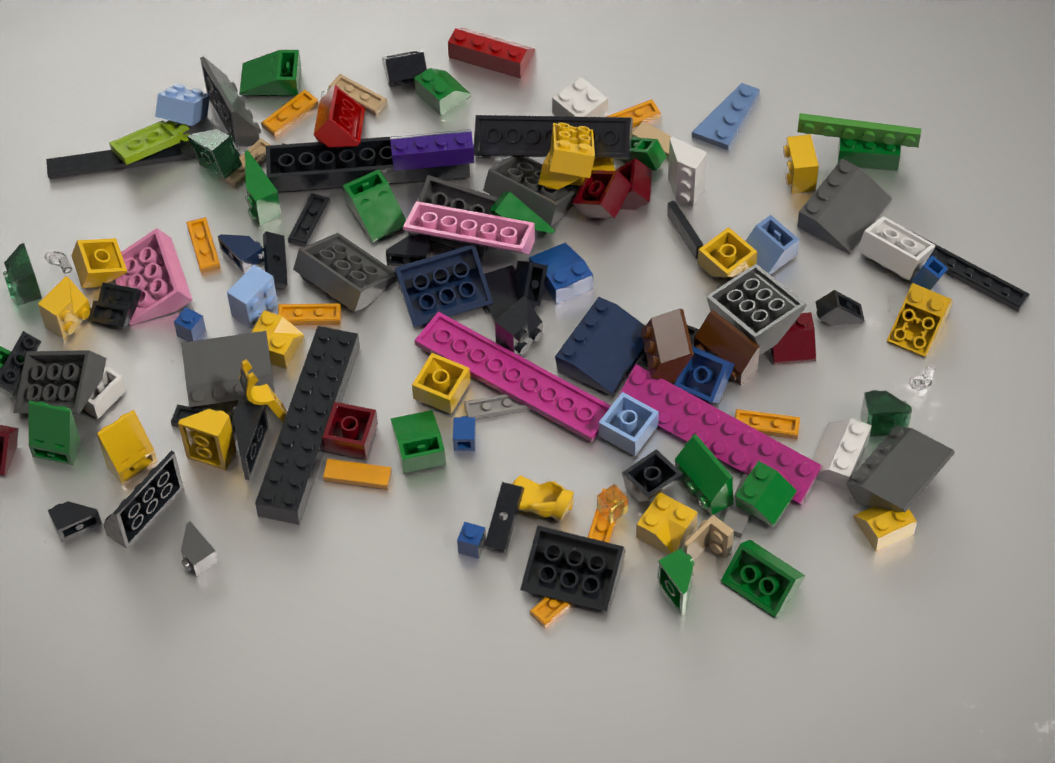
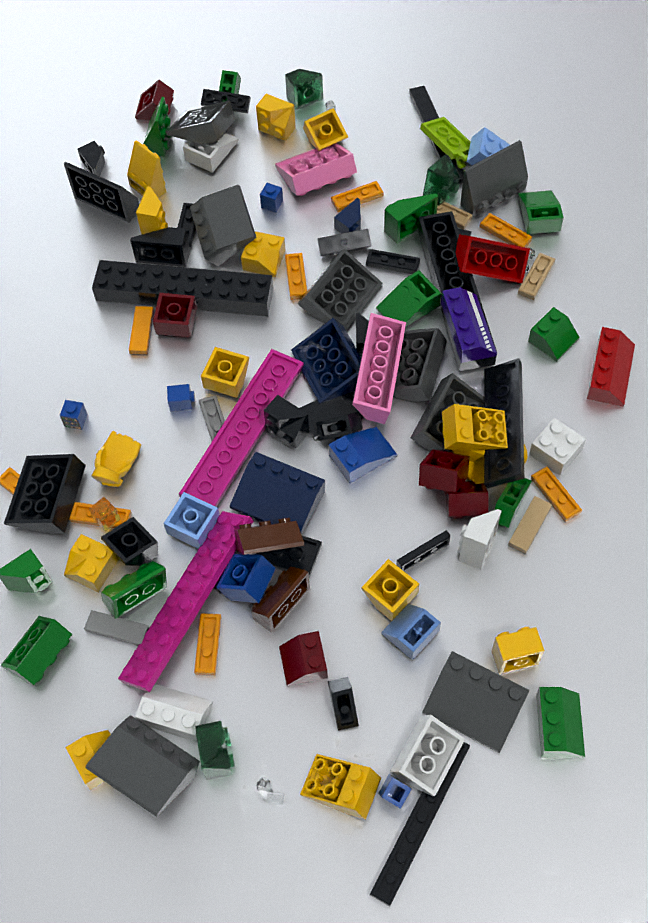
camera: 85 degrees right, 5 degrees up
black slope [88,282,142,328] -> none
dark grey slope [181,521,218,577] -> none
light blue brick [227,265,277,328] -> none
yellow piece [239,359,287,423] -> none
black slope [382,50,427,85] -> none
green slope [390,410,446,473] -> none
black tile [484,482,525,552] -> none
green slope [489,192,556,234] -> none
tan bracket [683,515,734,561] -> none
medium blue wing [691,83,760,150] -> none
dark grey slope [706,264,807,355] -> none
green slope [735,461,797,527] -> none
bright green plate [797,113,921,148] -> none

